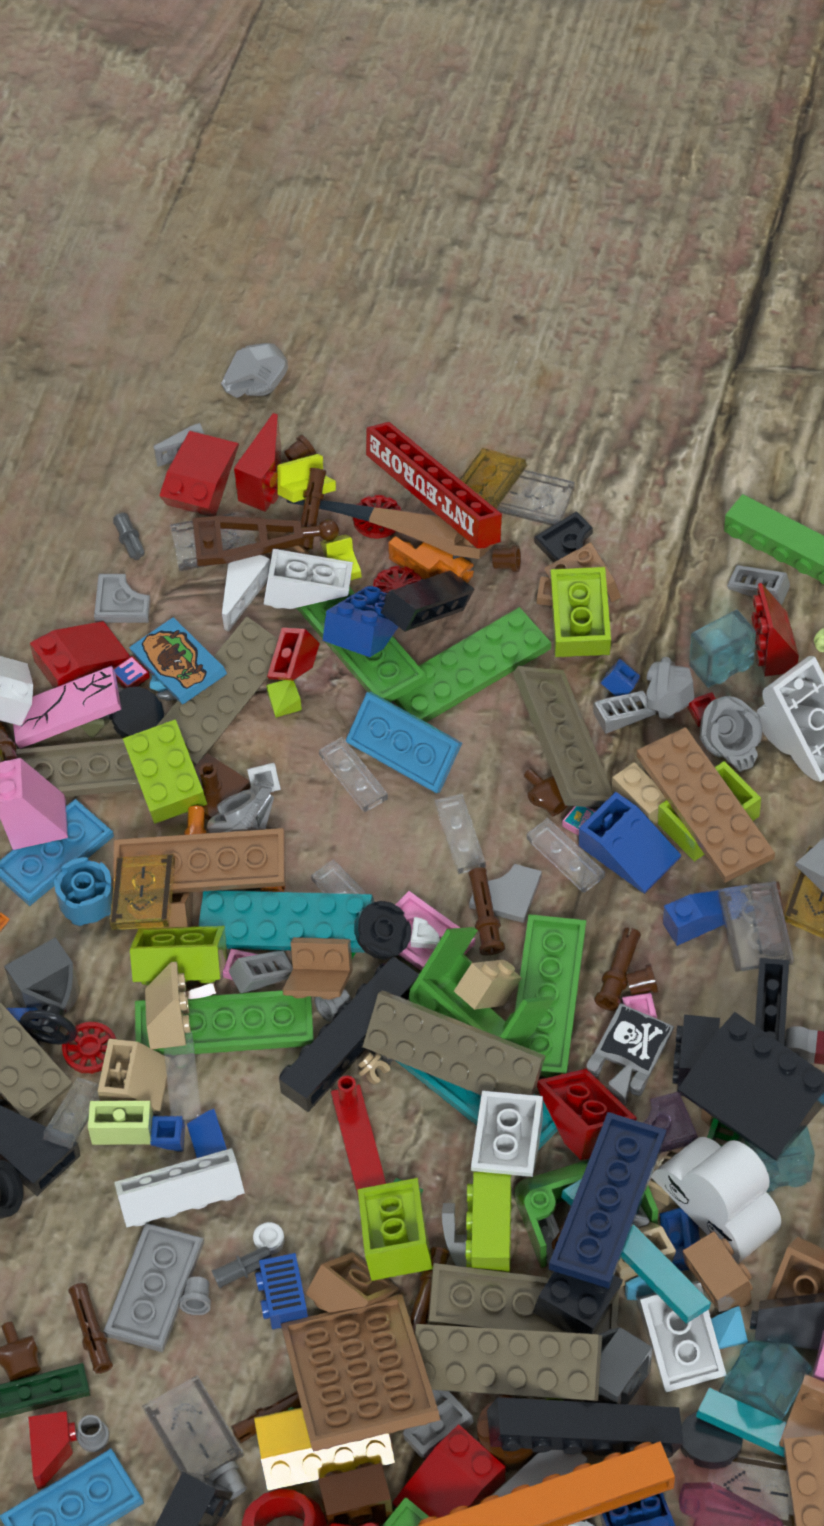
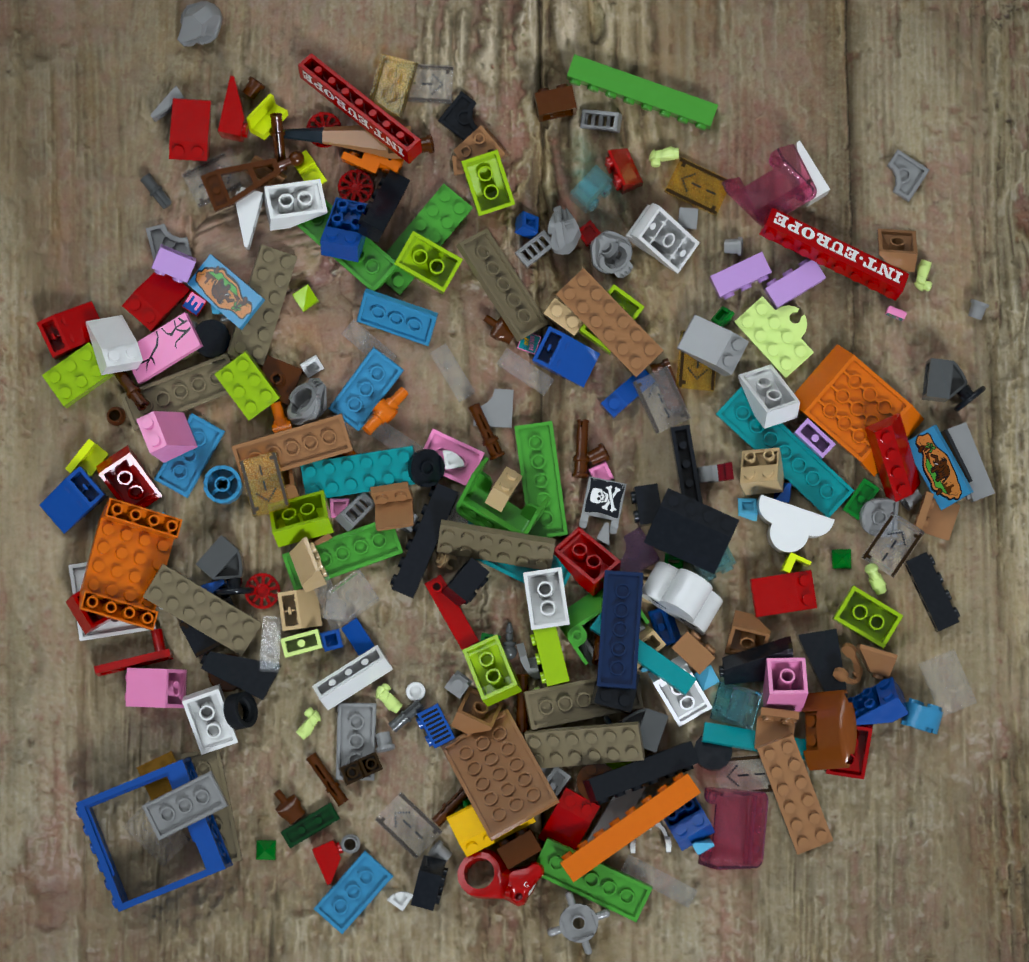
camera: 15 degrees left, 30 degrees up
red slope [267,627,320,681] -> none
none -> lavender brick [152,244,196,283]
none -> yellowish green arm [296,707,321,740]
none -> clear tile [323,569,379,623]
none -> dark azure tile [328,347,404,431]
none -> dark brown slope [338,752,383,786]
none -> orange pin [362,387,408,435]
none -> yellowish green arm [375,683,403,714]
none -> lime slope [394,231,463,294]
none -> black brick [441,558,490,606]
none -> light grey window [444,670,473,699]
none -> dark grey bar [503,622,517,660]
none -> reddish brown brick [534,84,577,122]

